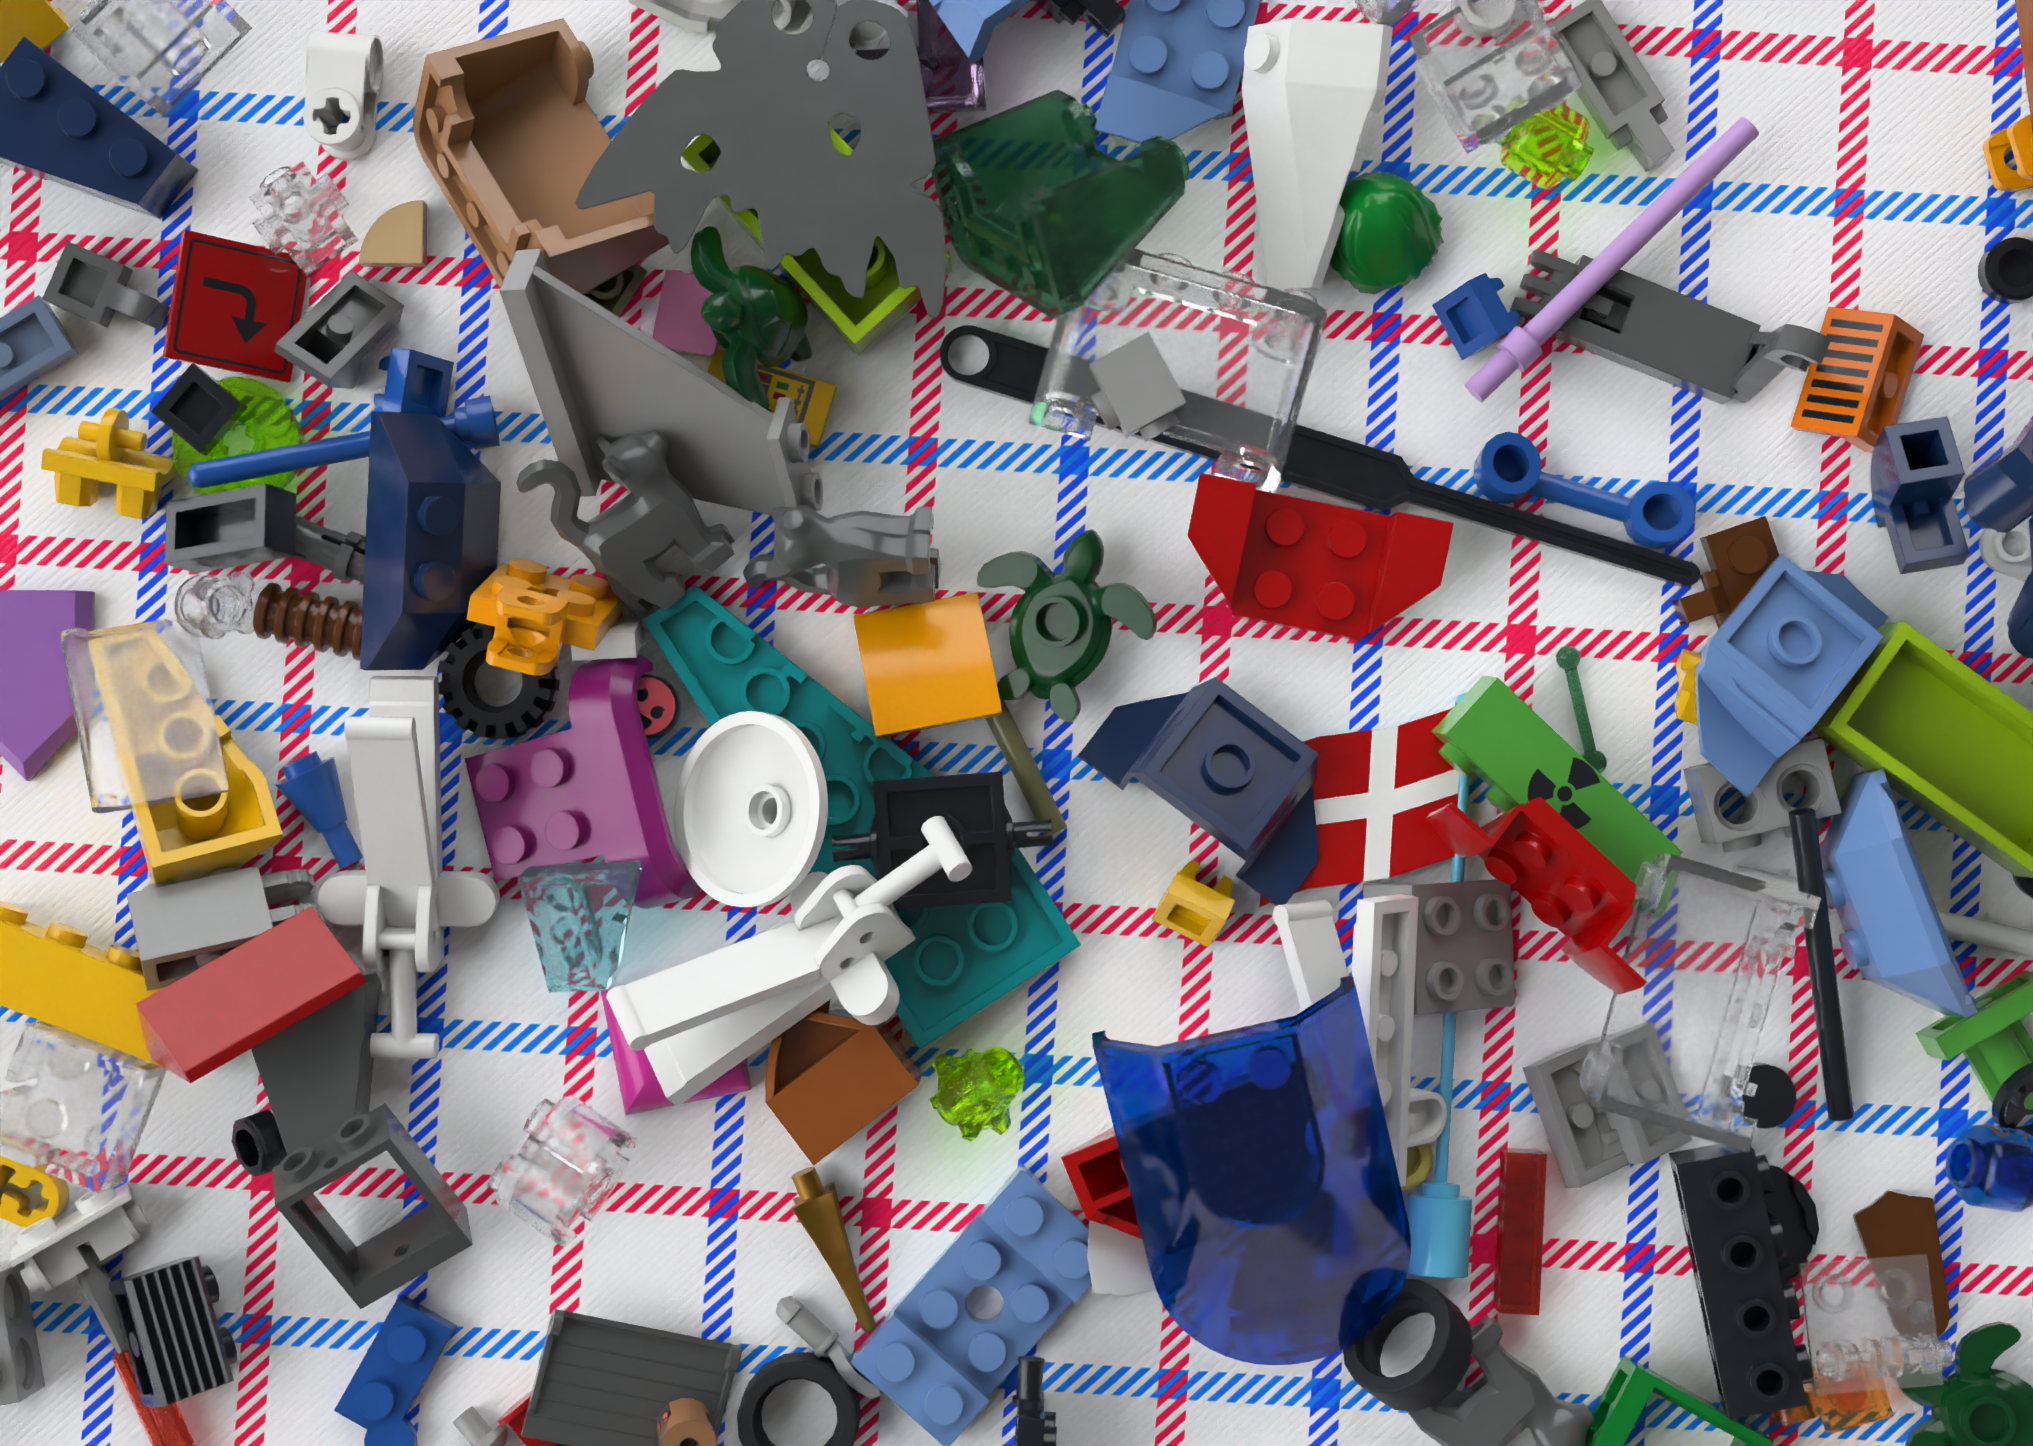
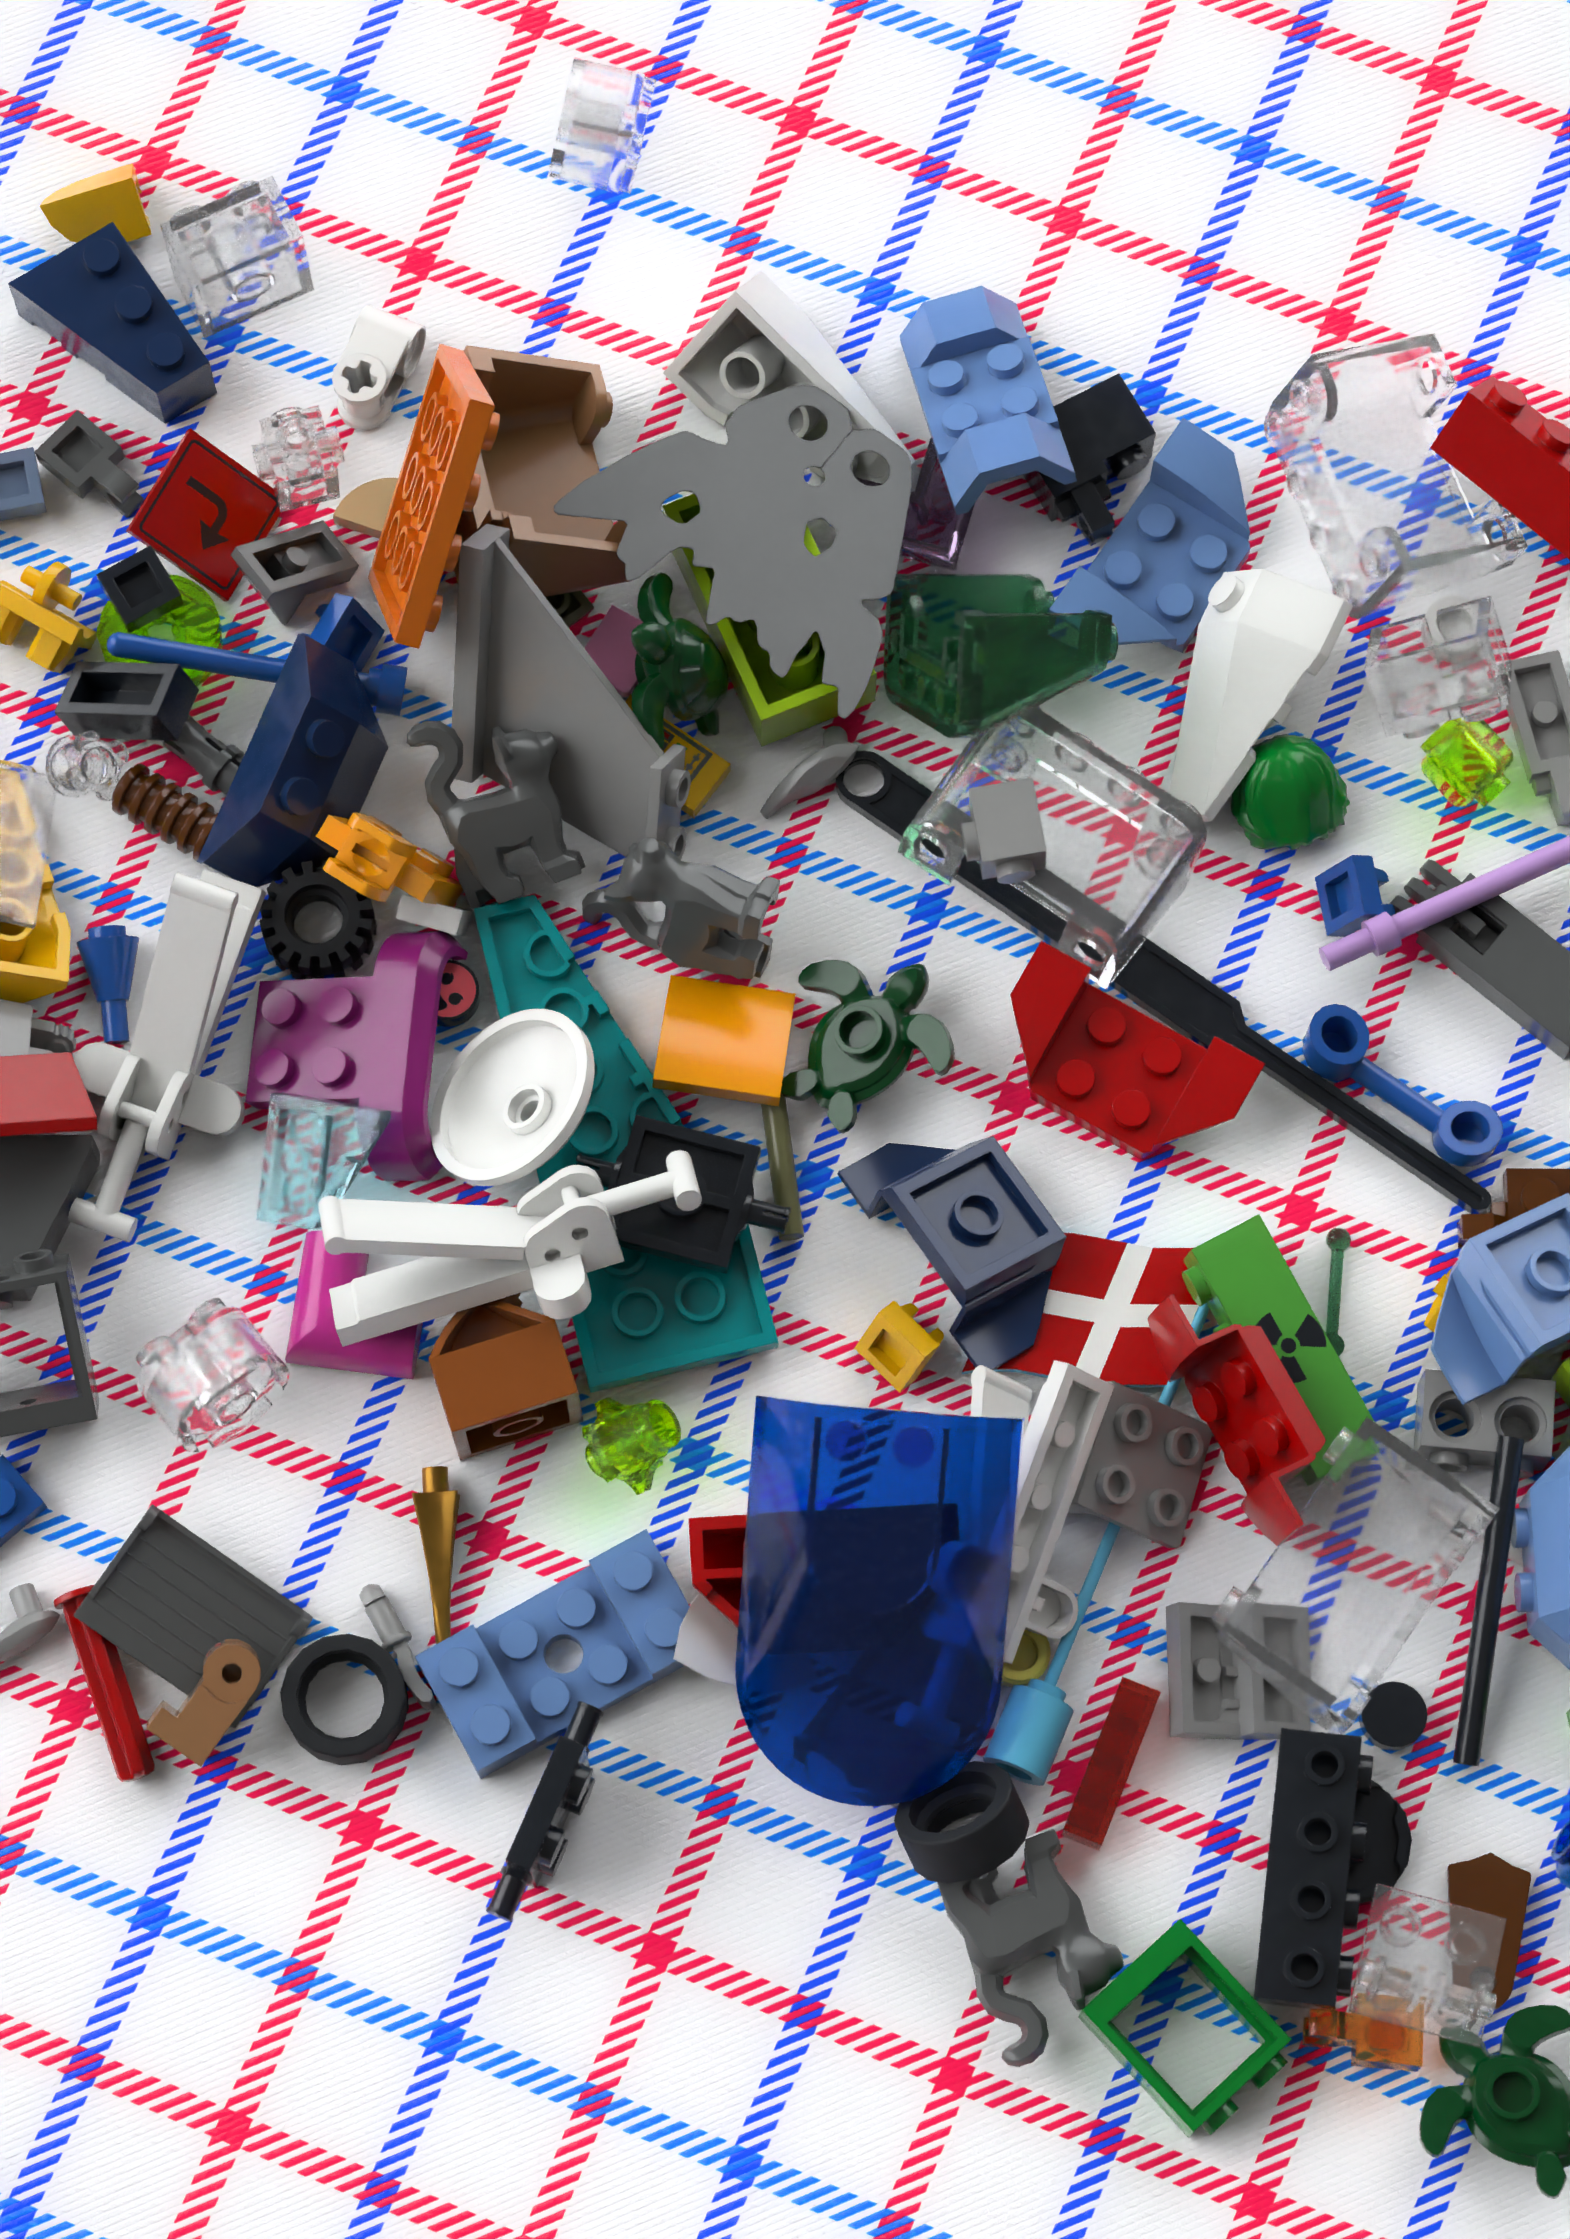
camera: 20 degrees right, 15 degrees down
none -> orange plate [368,343,500,649]
none -> light grey bar [760,726,860,819]

